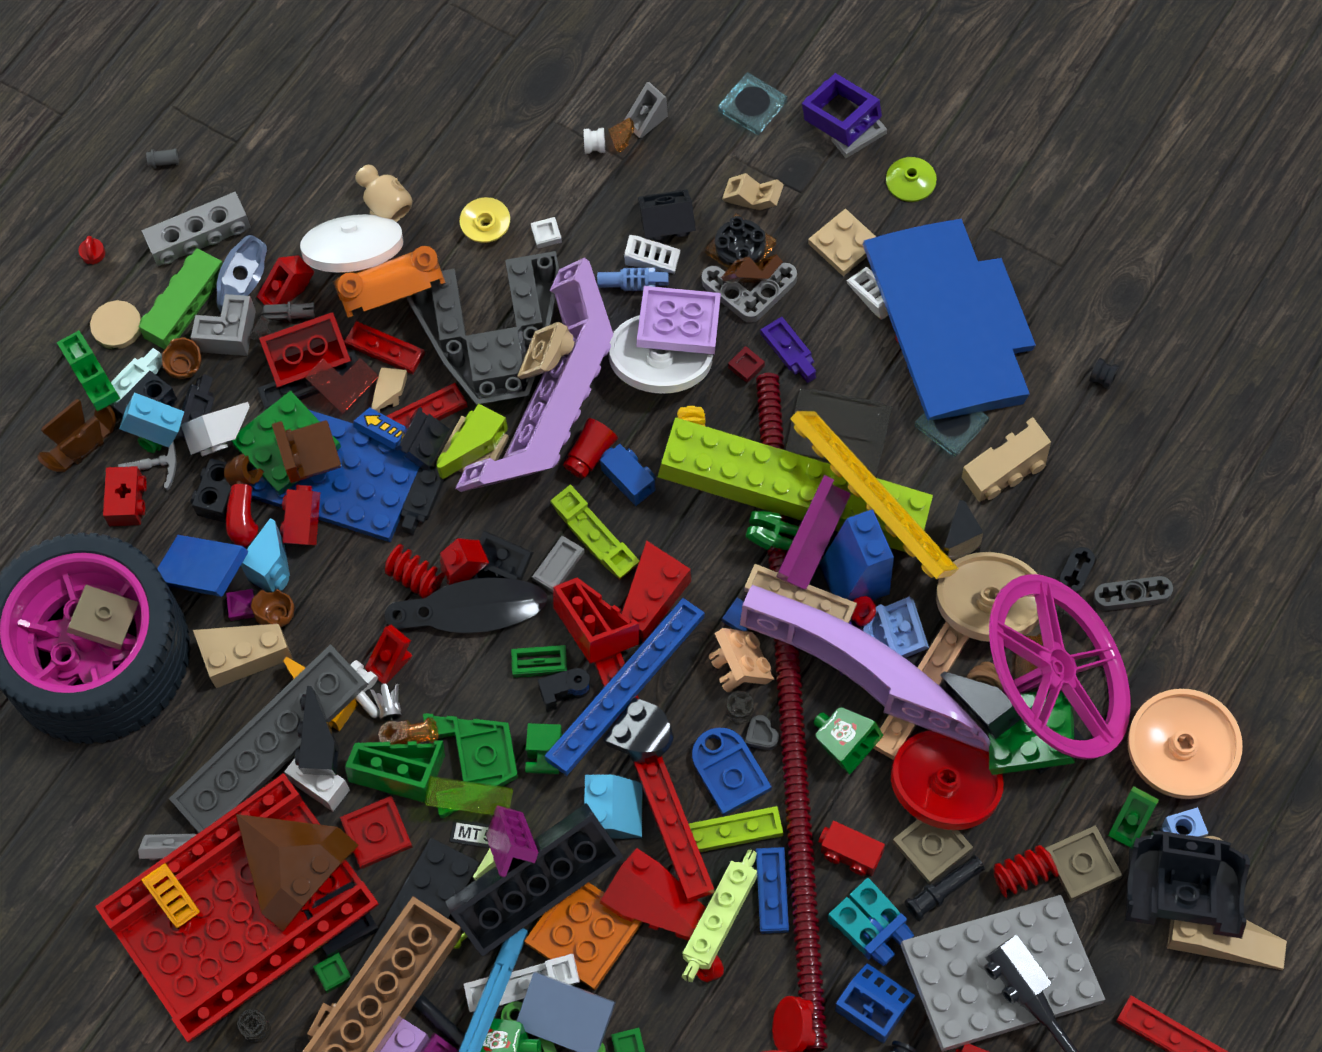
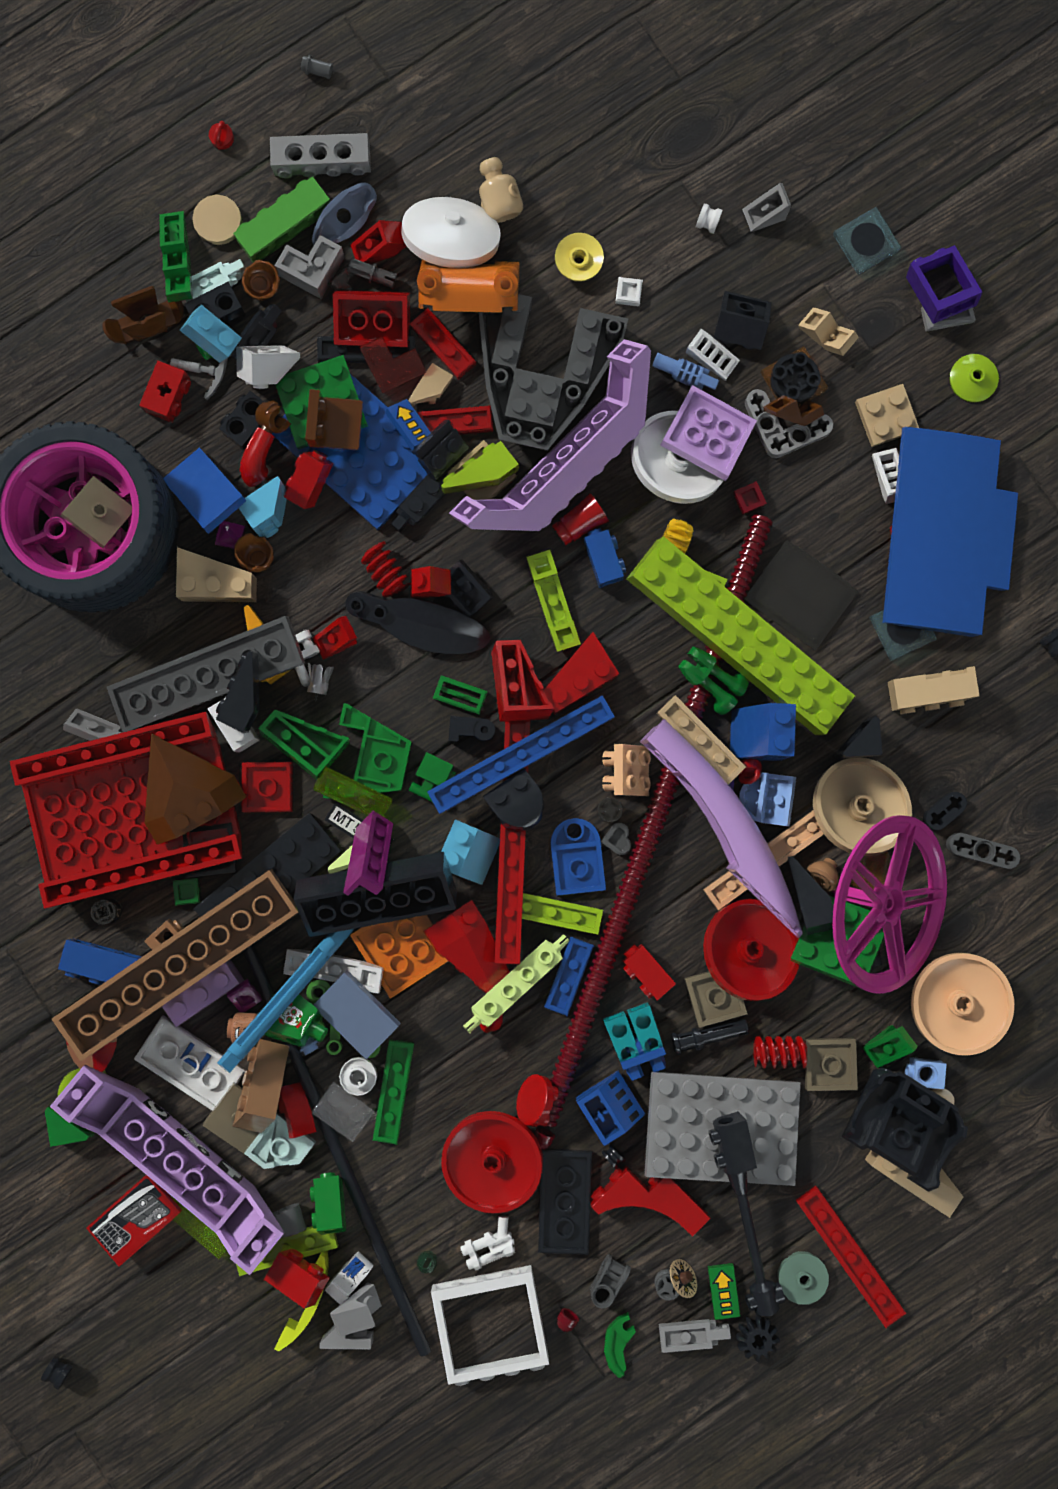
camera: 15 degrees right, 20 degrees up
light orange slope [141,863,199,928] -> none
clear orange connector [378,717,438,744] -> none
tan slope [517,322,575,379] -> none
light grey tile [532,536,585,593] -> none
clear orange tile [608,117,634,153] -> none
blue tile [722,598,749,631] -> none
dark purple hinge [760,317,816,383] -> none
magenta panel [776,475,850,590] -> none
yellow plate [790,411,959,579] -> none
torso [814,707,884,775] -> none

